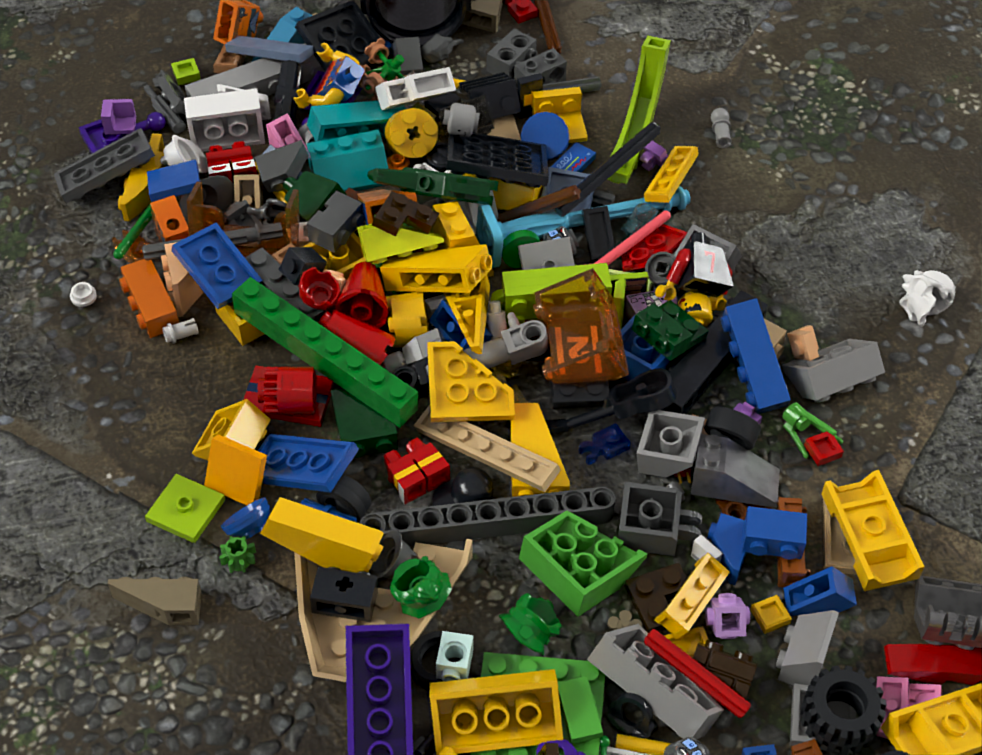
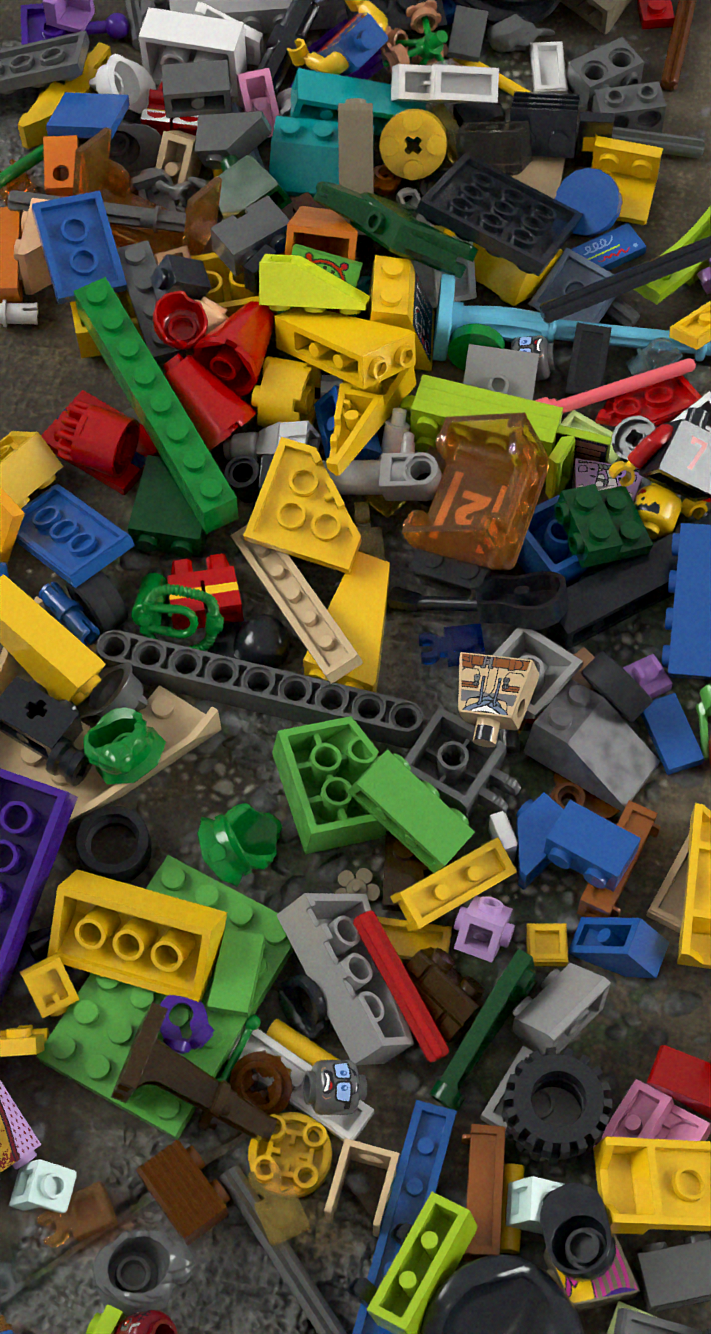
camera: 25 degrees right, 10 degrees up
dark brown plate [372,191,440,236] -> none
light aqua brick [436,631,473,681] -> none
light grey head [443,103,480,137] -> none
reddish brown axle [497,185,581,223] -> none
none -> black wheel [46,738,92,786]
none -> green piece [131,573,224,651]
none -> dark grey brick [161,60,232,118]
none -> black plate [243,244,277,295]
none -> dark tan slope [338,98,374,242]
none -> bright green brick [347,750,475,873]
none -> dark green plate [429,949,538,1111]
none -> torso [458,652,539,747]
none -> white tile [530,42,568,94]
none -> blue tile [640,693,705,775]

